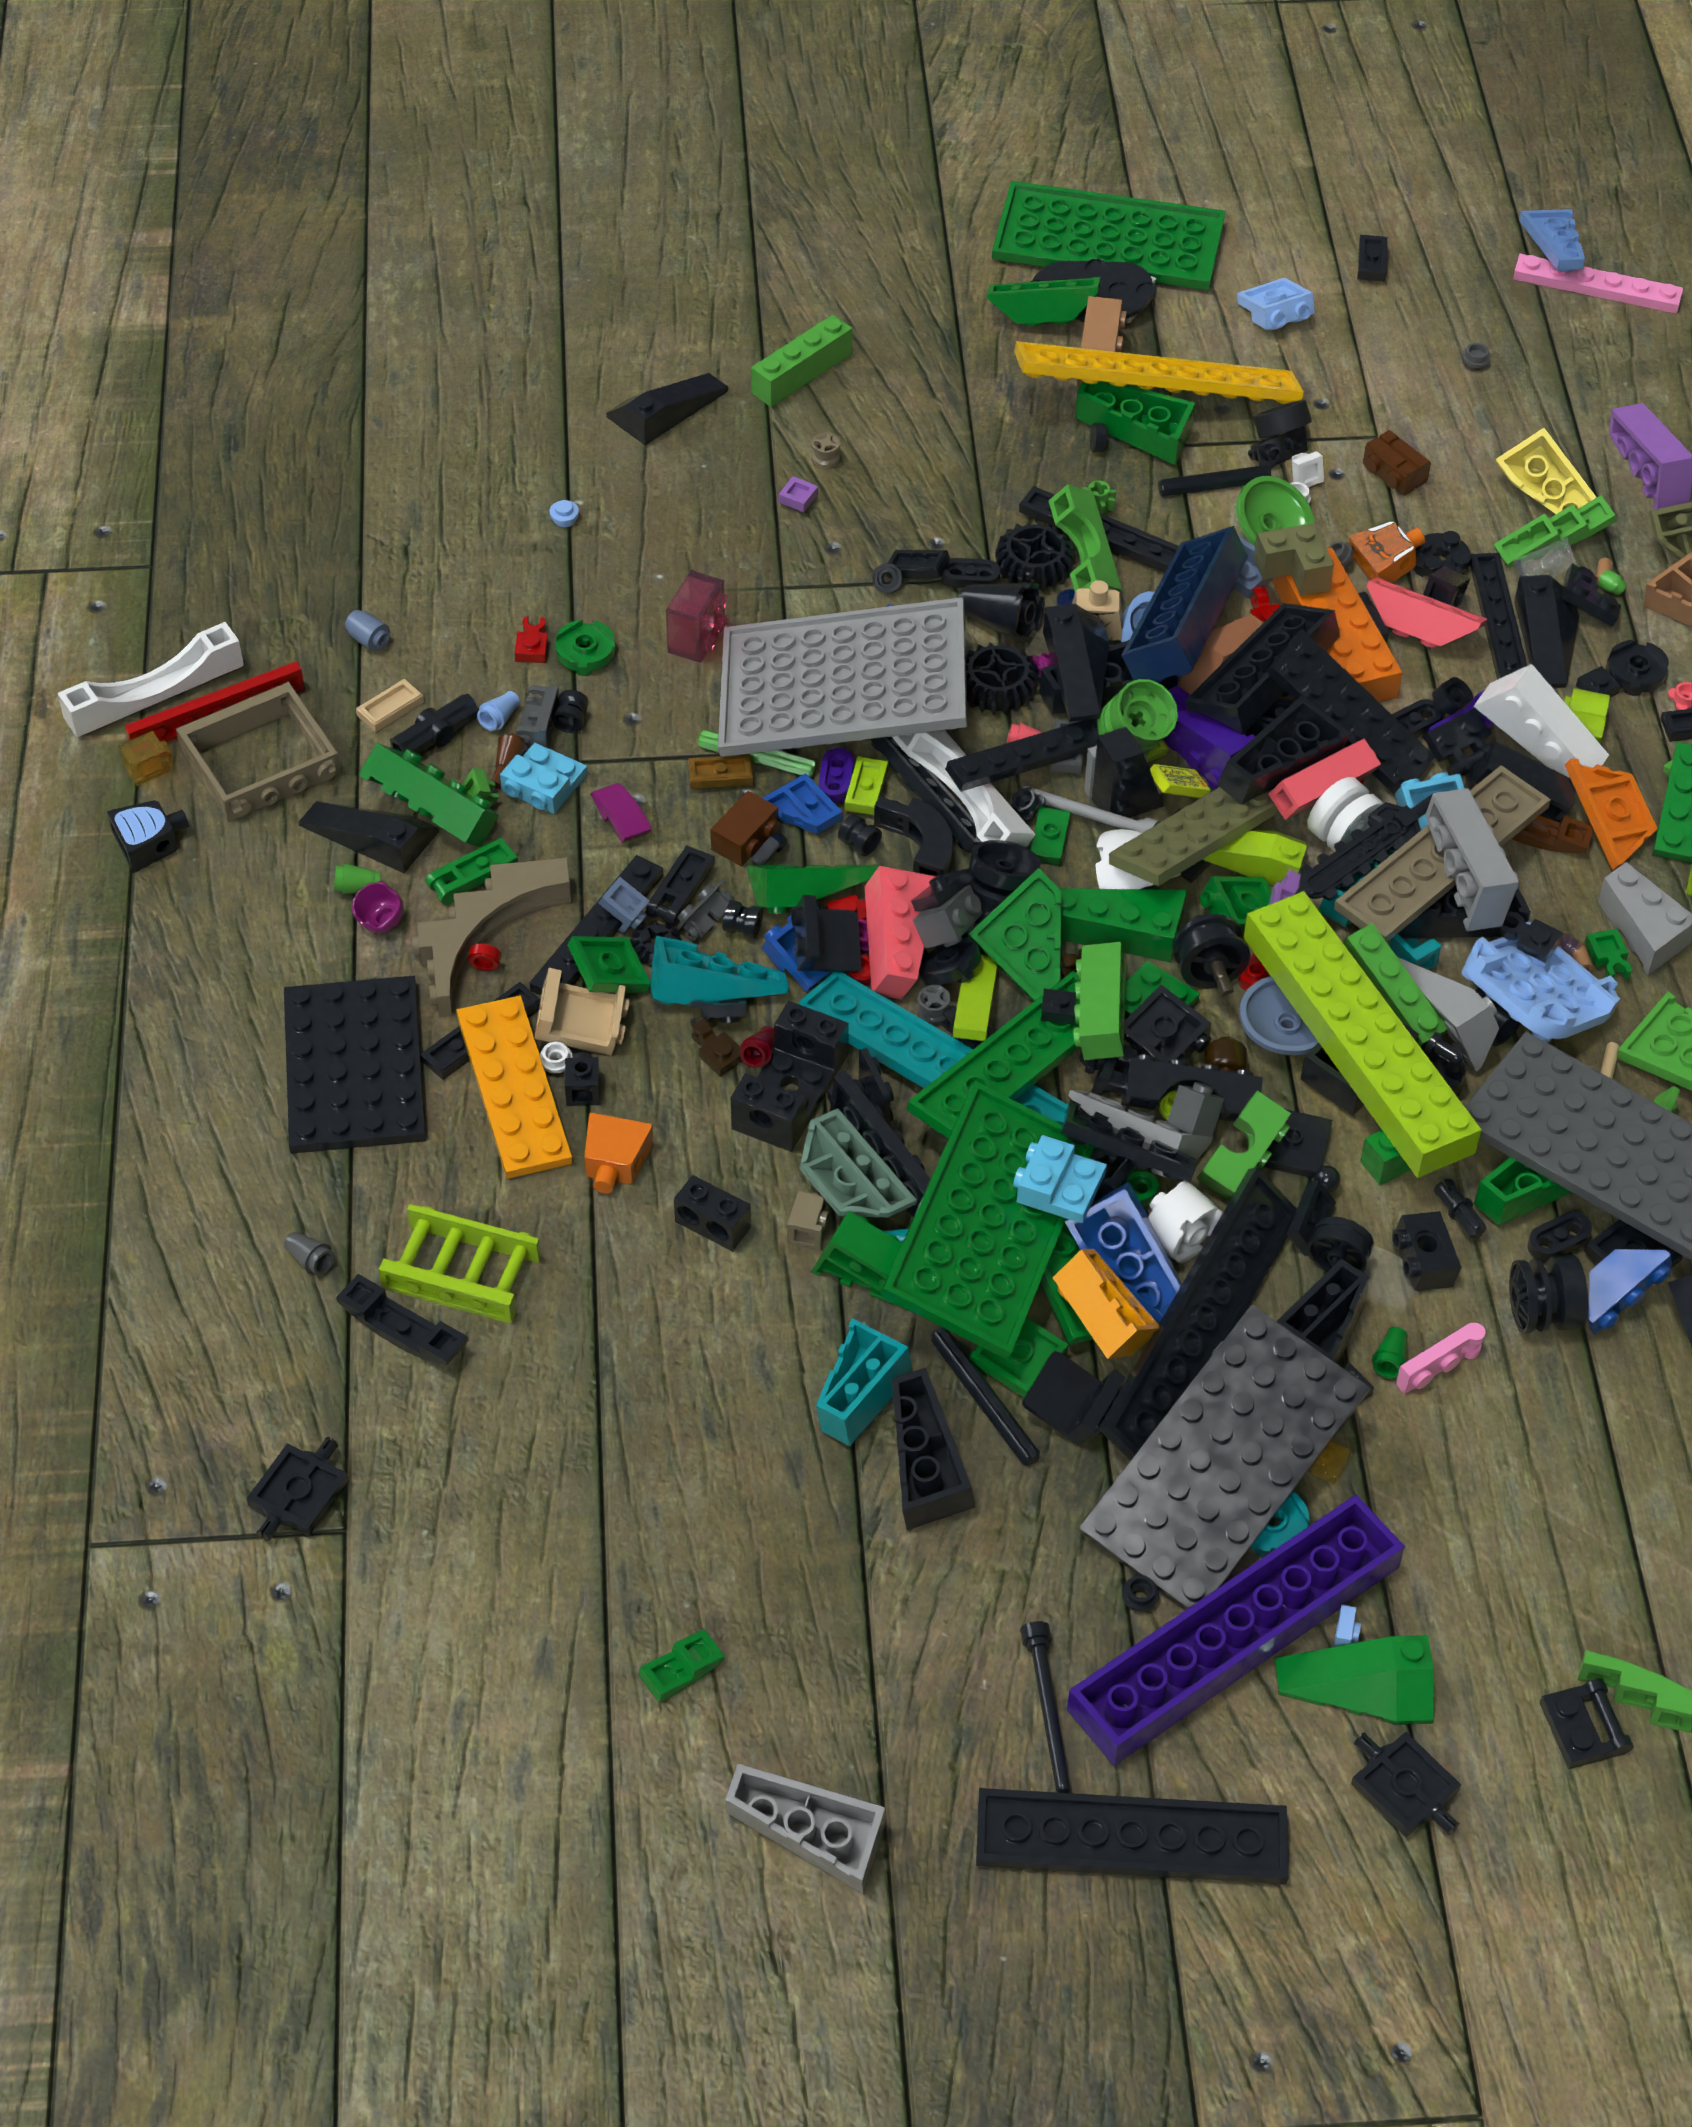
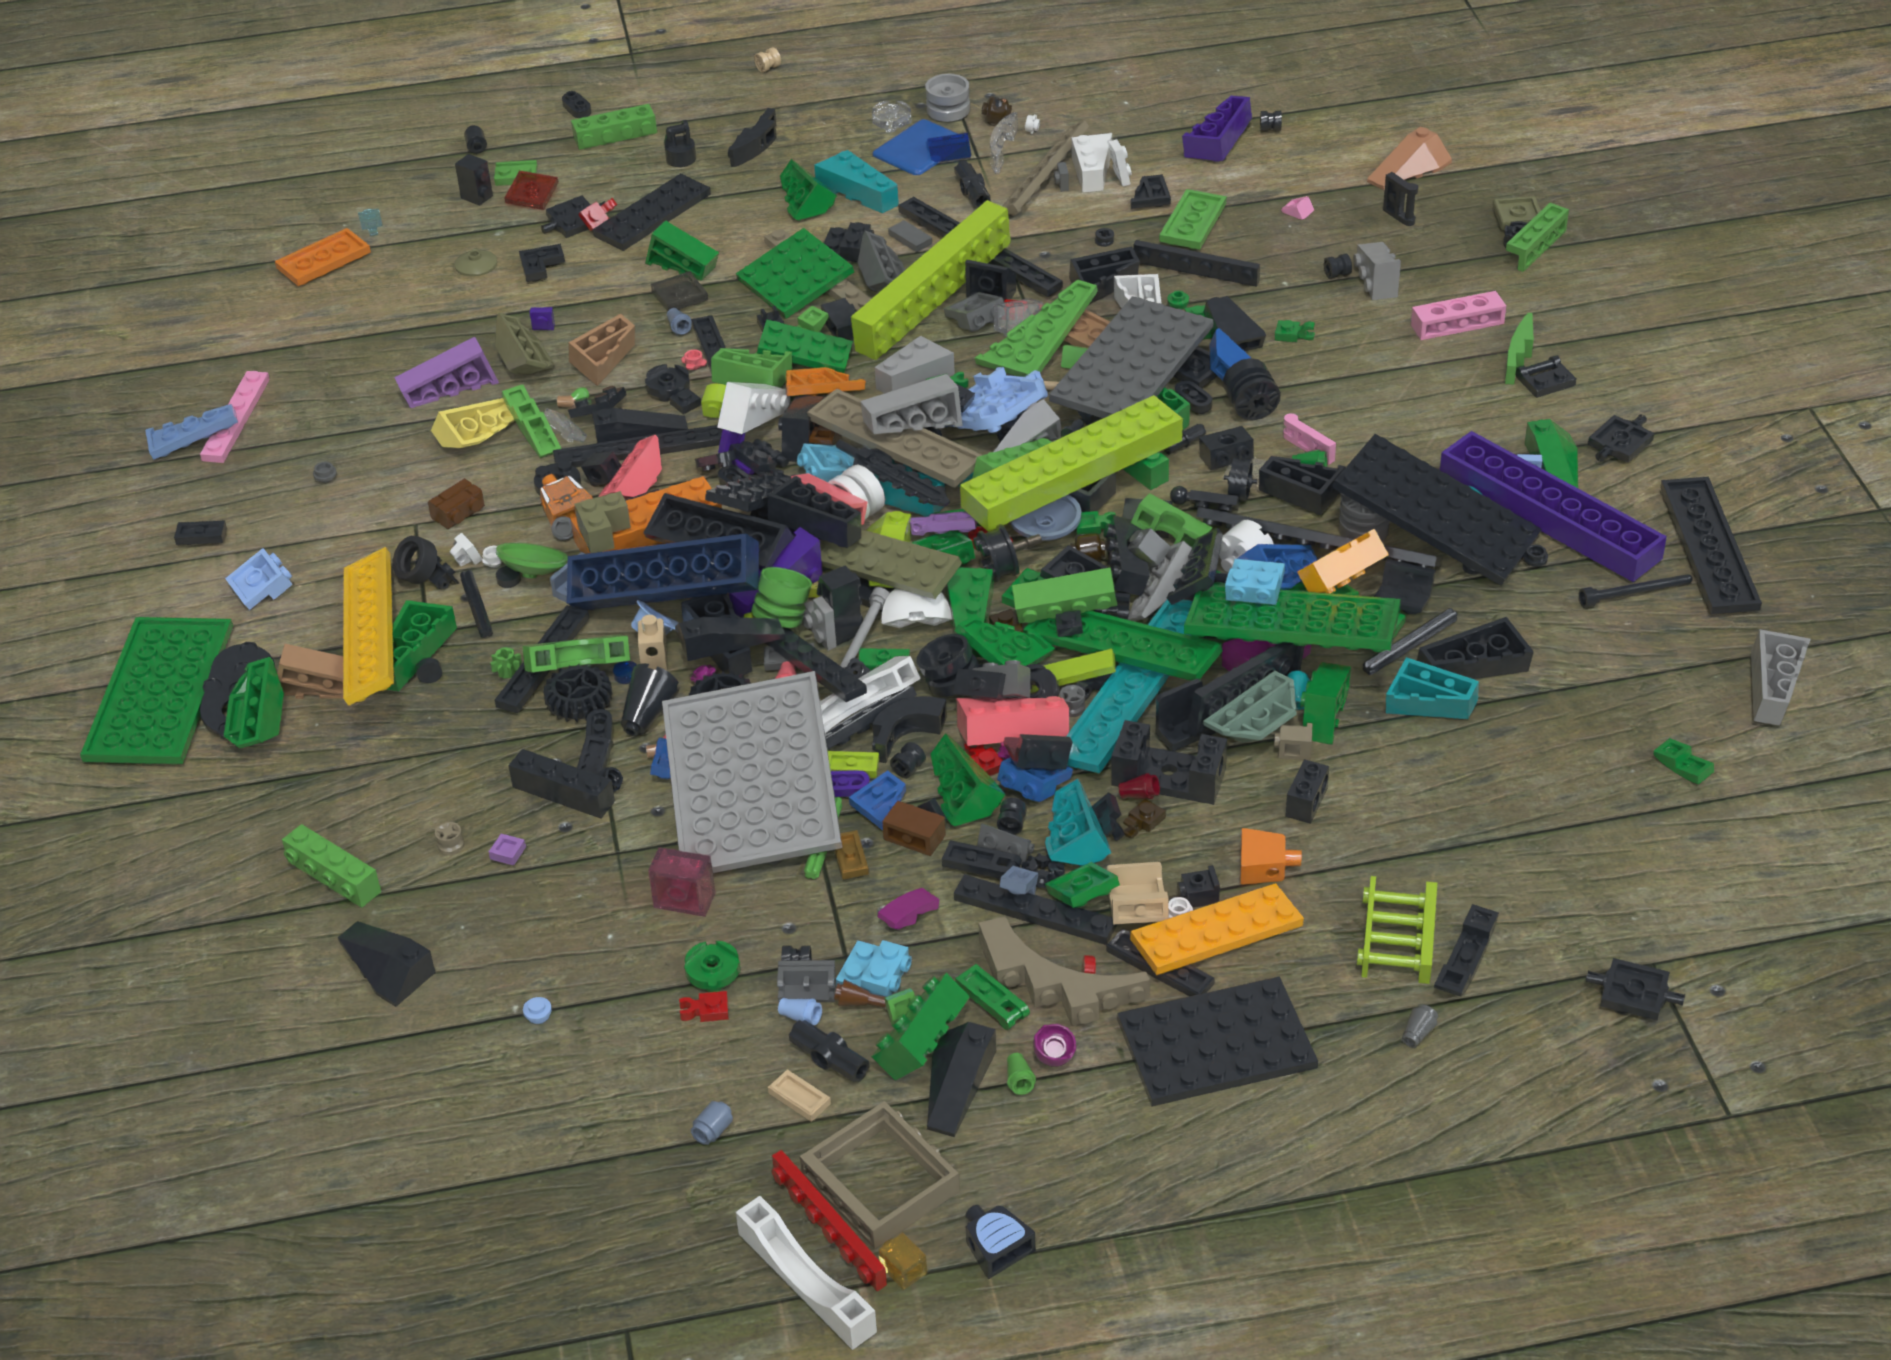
camera: 95 degrees left, 10 degrees down
none -> black brick [508,749,615,819]
none -> bright green wedge [711,348,792,388]
none -> green plate [1076,511,1116,535]

